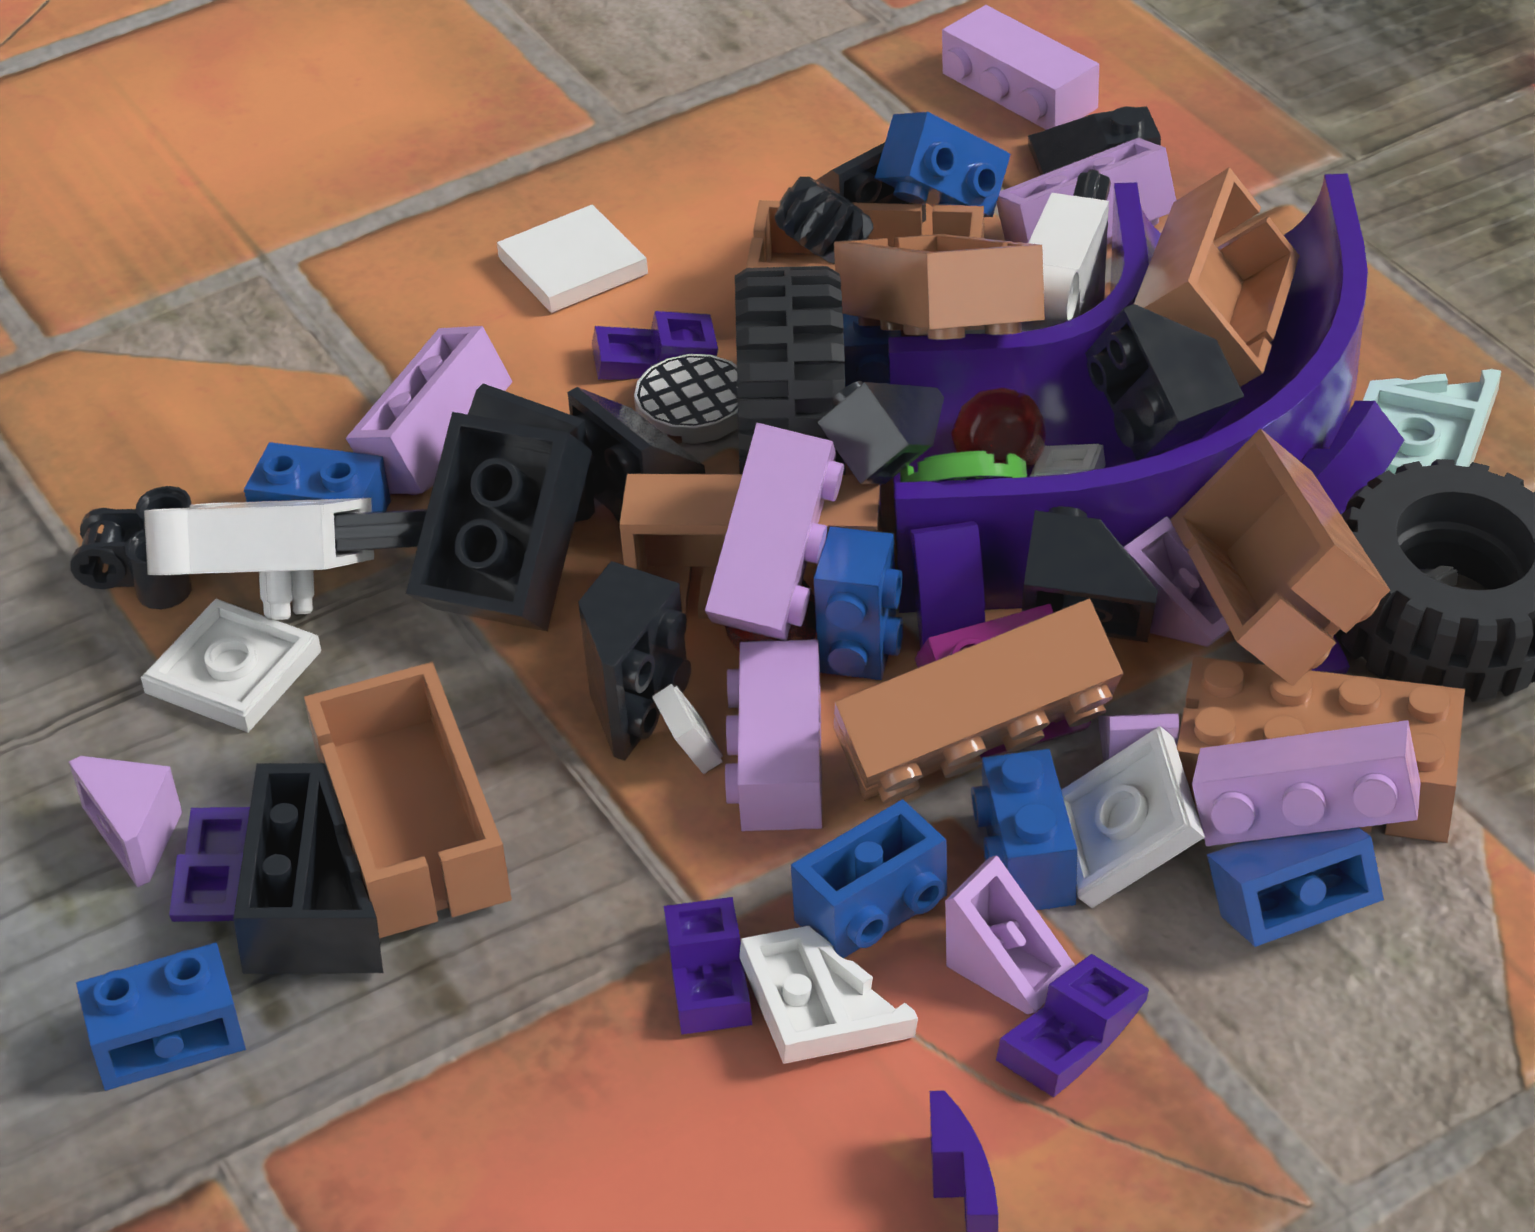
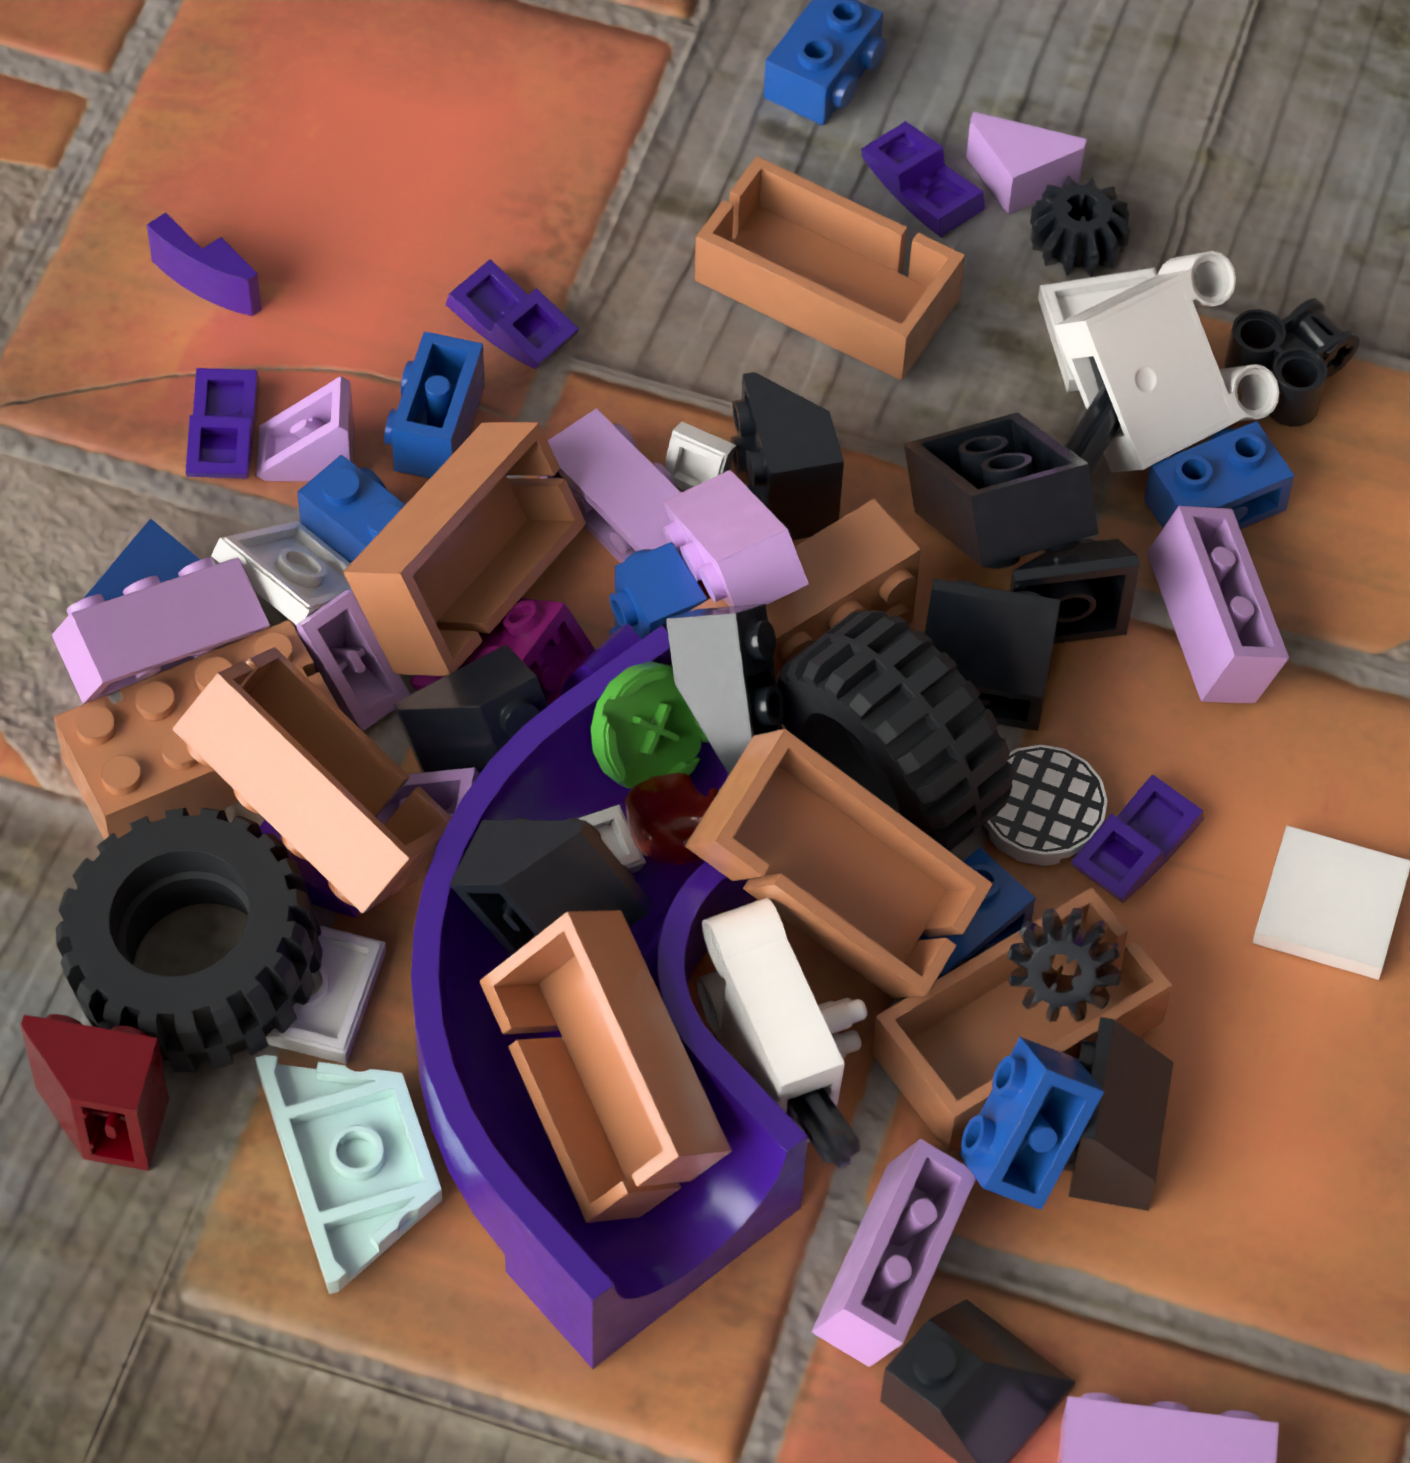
camera: 135 degrees right, 15 degrees up
black wedge [233,763,384,974] -> none
white wing [739,926,918,1064] -> none
dark purple slope [1302,401,1404,514] -> none
none -> black gear [1030,175,1130,277]

